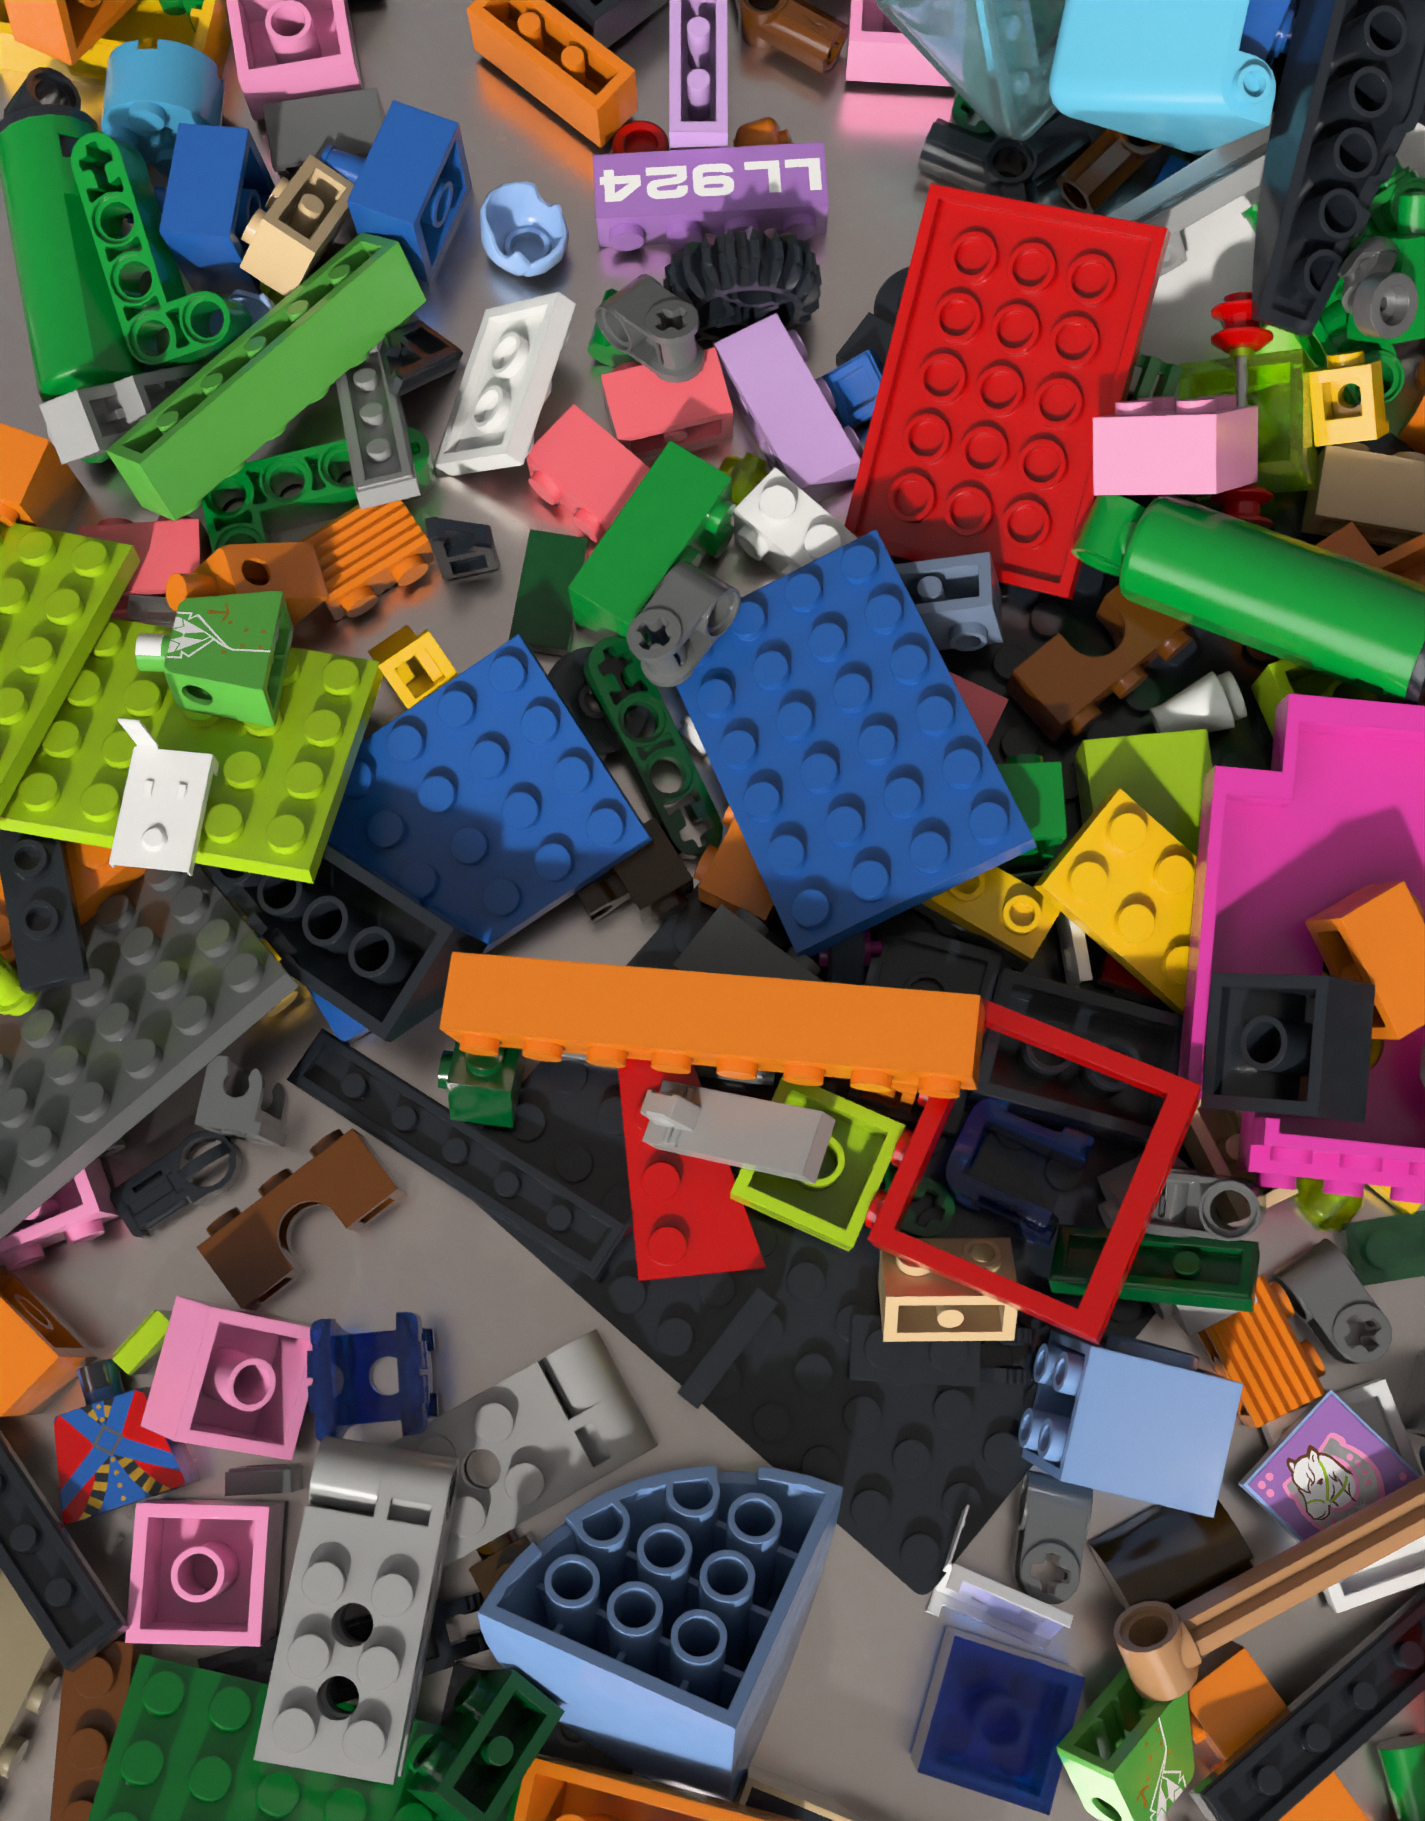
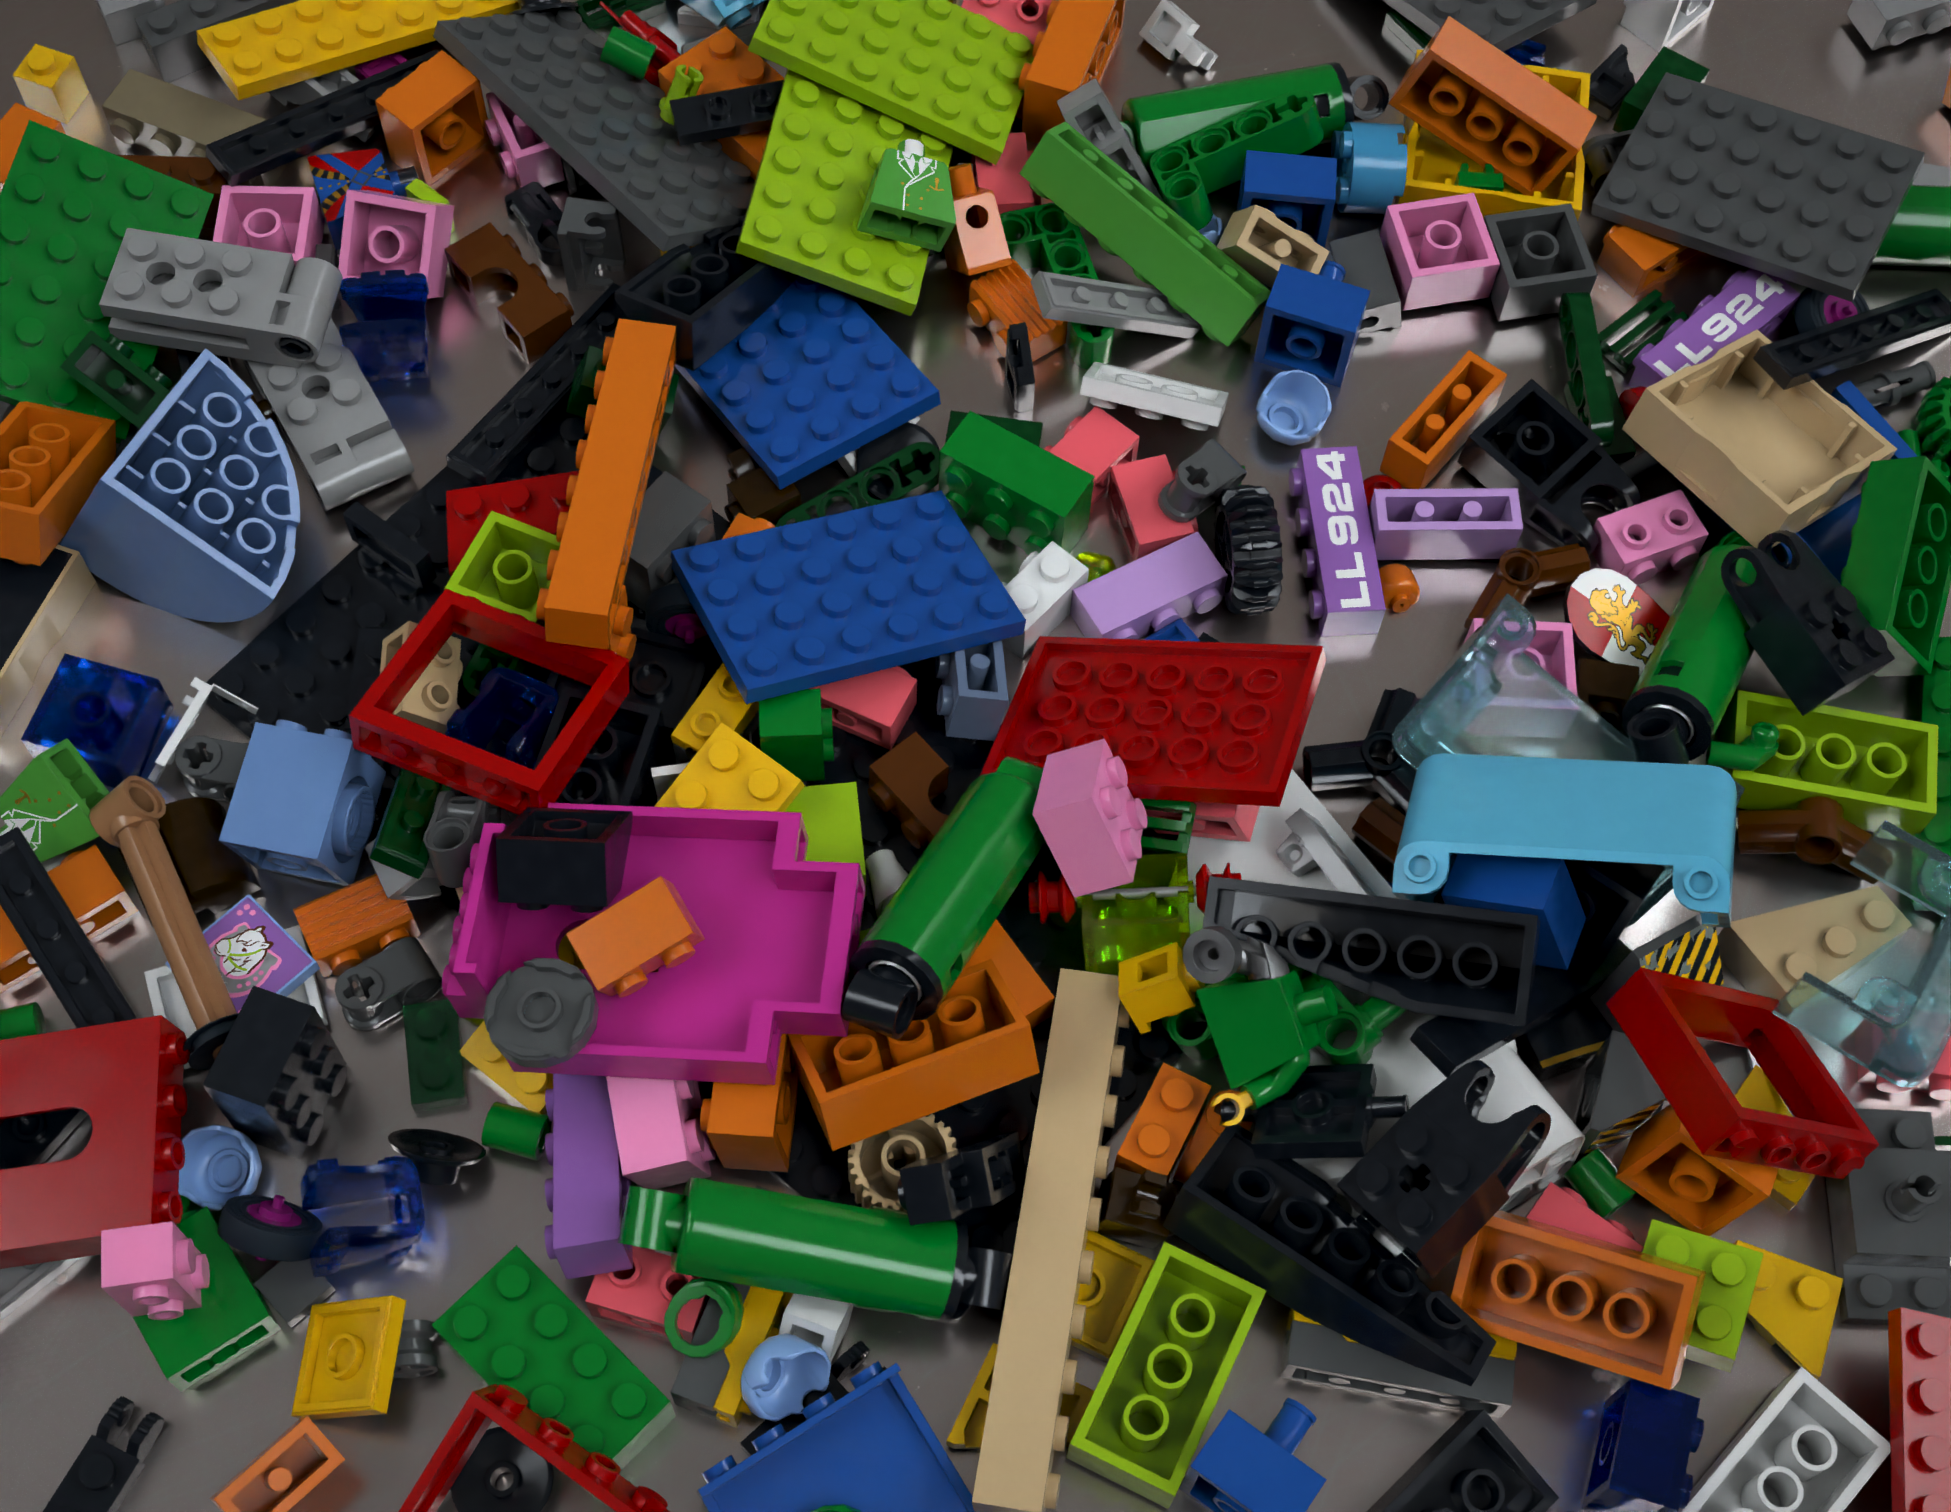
camera: 85 degrees right, 15 degrees down
white piece [109,718,219,876] -> none
yellow brick [367,625,458,709] -> none
black tile [379,320,463,398] -> none
dark grey piece [627,561,741,687] -> none
light grey hinge [640,1080,836,1184] -> none

